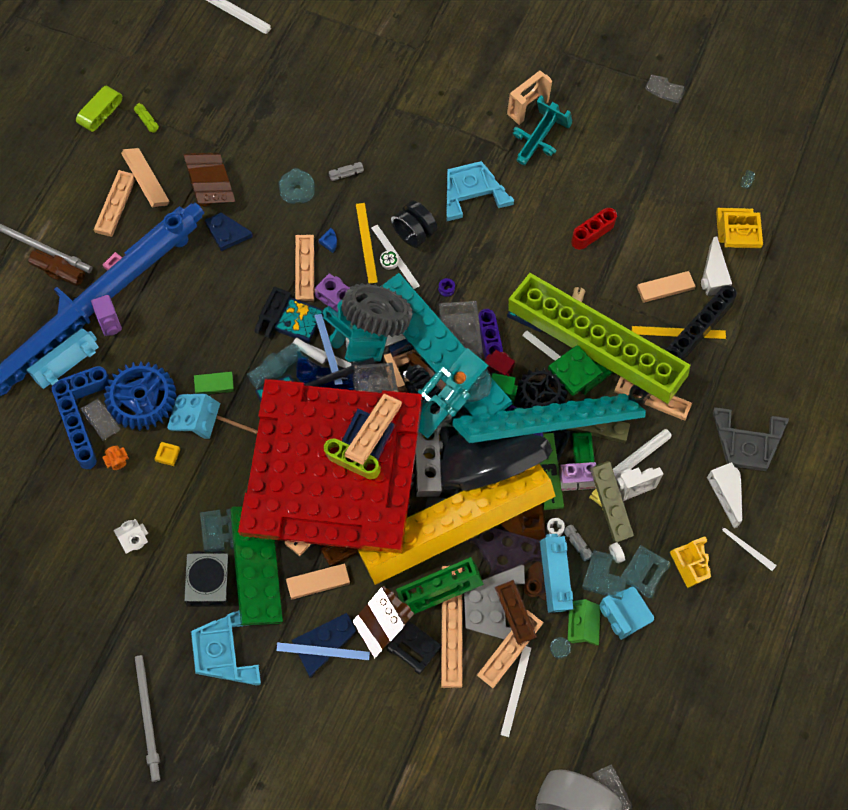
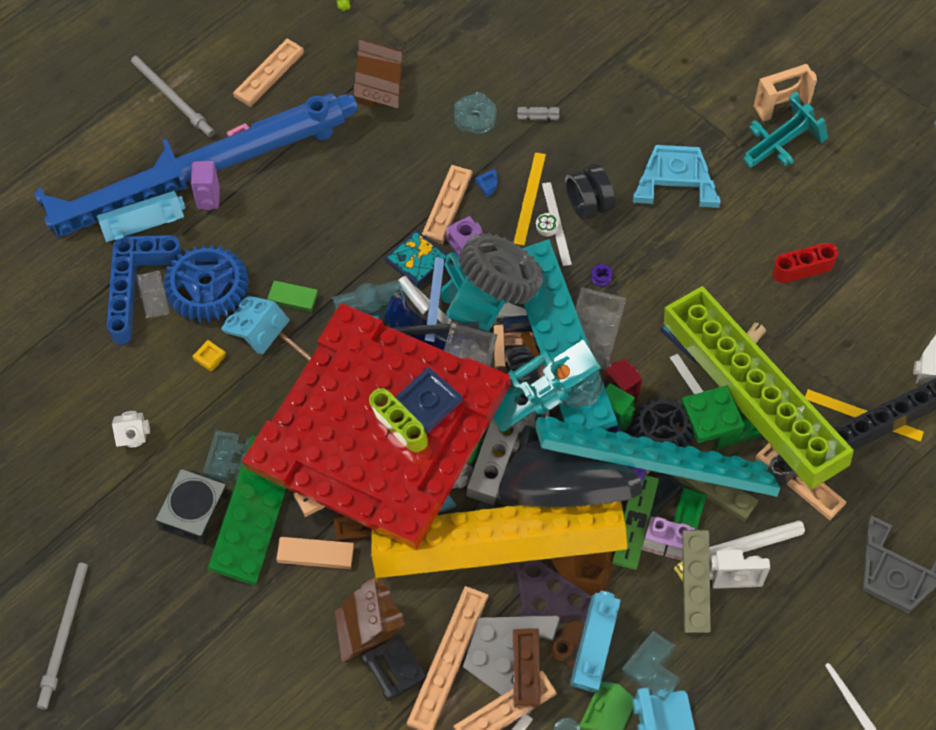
camera: 25 degrees right, 5 degrees down
reddish brown piece [28,249,85,286] -> none
orange gear [102,446,129,470] -> none
light nougat tile [121,148,170,207] -> none
medium azure wing [191,611,261,685] -> none
dark blue wing [205,213,253,251] -> none
black hinge [254,287,291,338] -> none
light blue sticker [277,642,370,660] -> none
dark blue wing [292,613,356,678] -> none
light nougat tile [345,394,402,465] -> none
green brick [396,557,484,615] -> none
dark purple beam [477,309,503,359] -> none
white bush [546,518,565,537] -> none
light grey axle [564,525,593,561] -> none
white tile [609,542,625,563] -> none
clear light blue plate [620,545,671,598] -> none
light nougat tile [637,271,696,303] -> none
yellow slope [670,537,711,588] -> none
white slope [707,462,742,528] -> none

